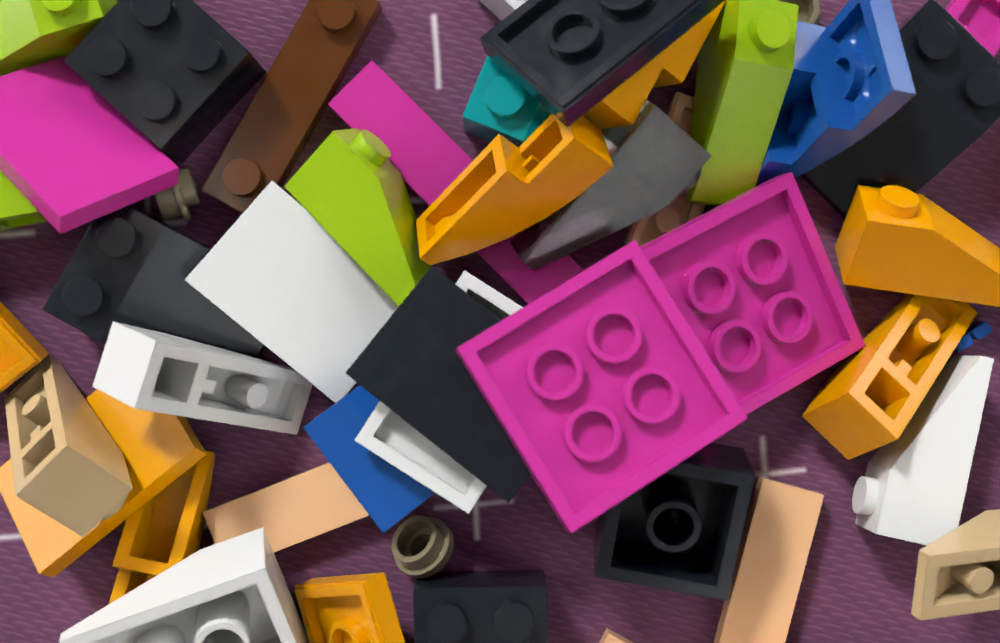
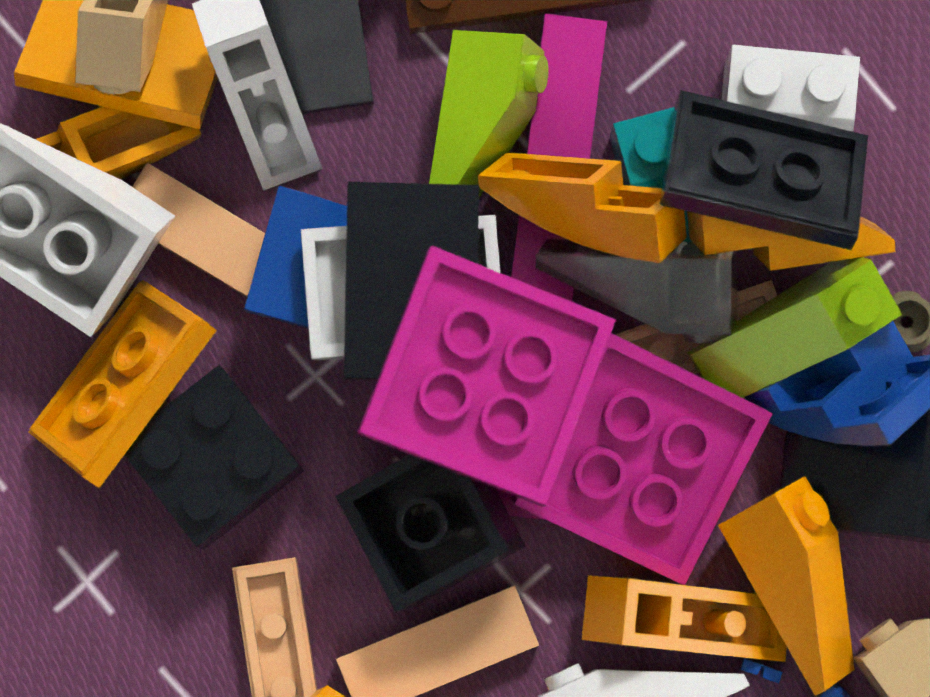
camera: 55 degrees right, 5 degrees down
white tile [185,181,399,403] -> none
dark tan plate [391,515,454,579] -> none

